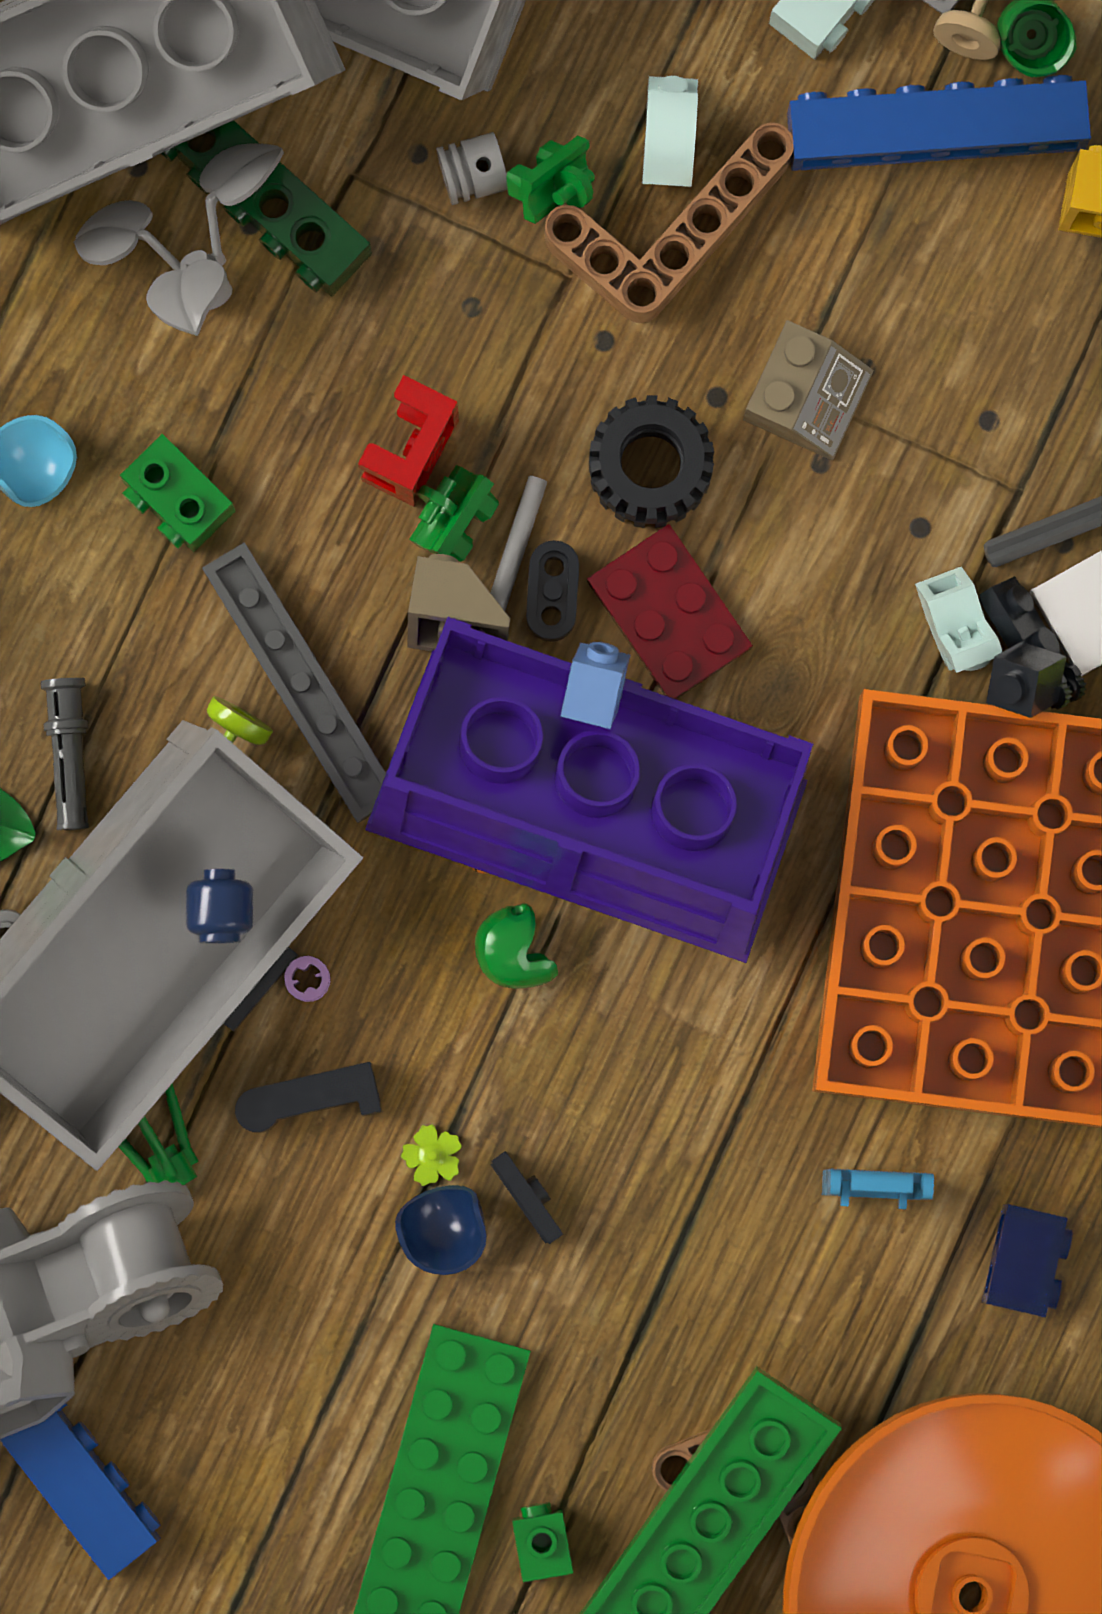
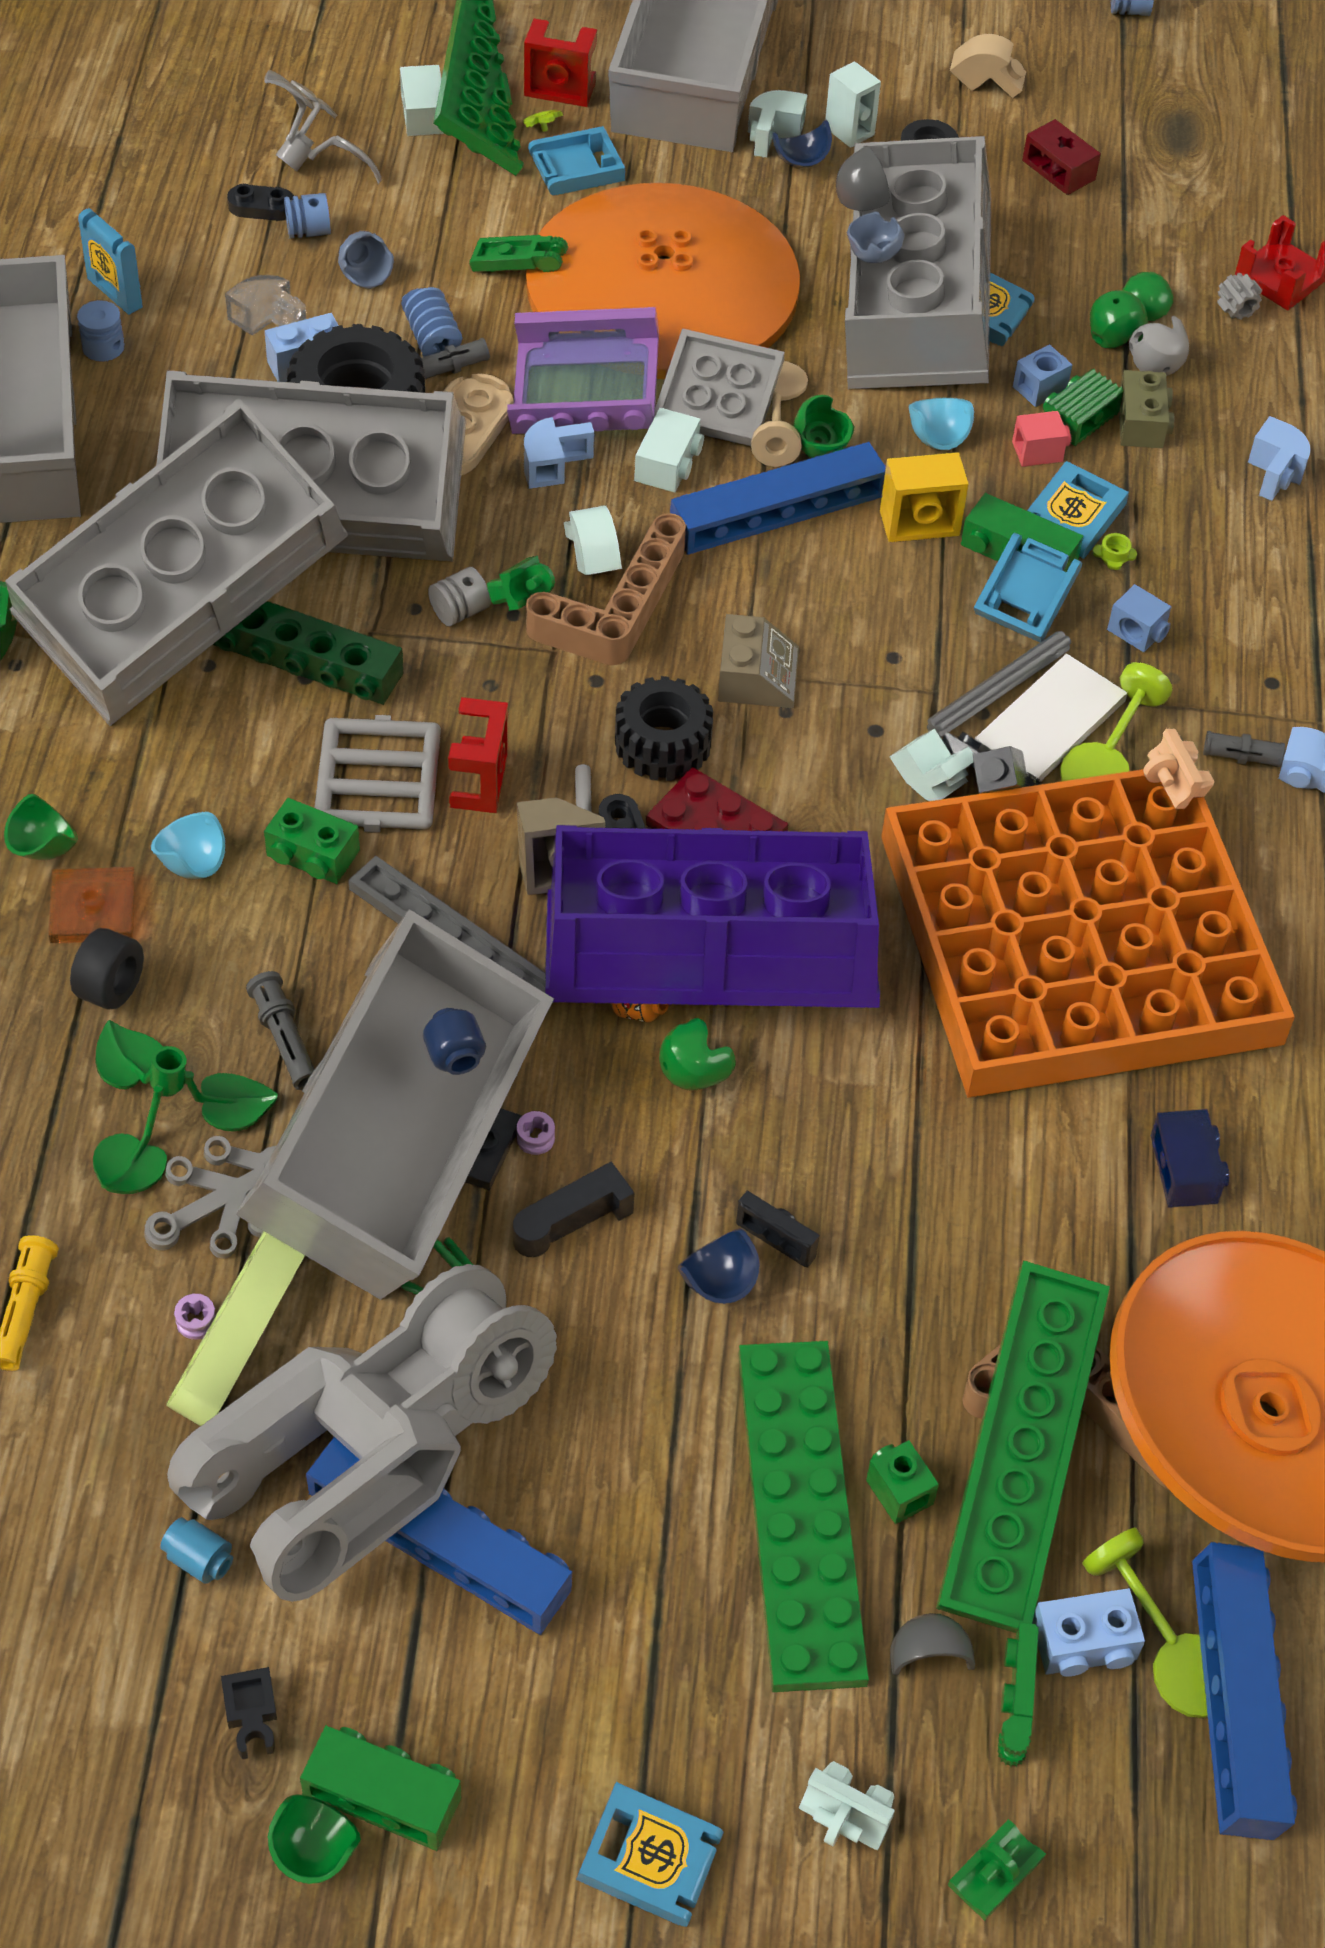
camera: 20 degrees left, 30 degrees down
light grey plant [73,144,284,336] -> none
lime plant [401,1124,462,1186] -> none
green hips [409,465,499,562] -> none
medium blue brick [560,642,630,729] -> none
dark azure container [822,1169,934,1209] -> none
none -> light grey bar [314,715,441,832]

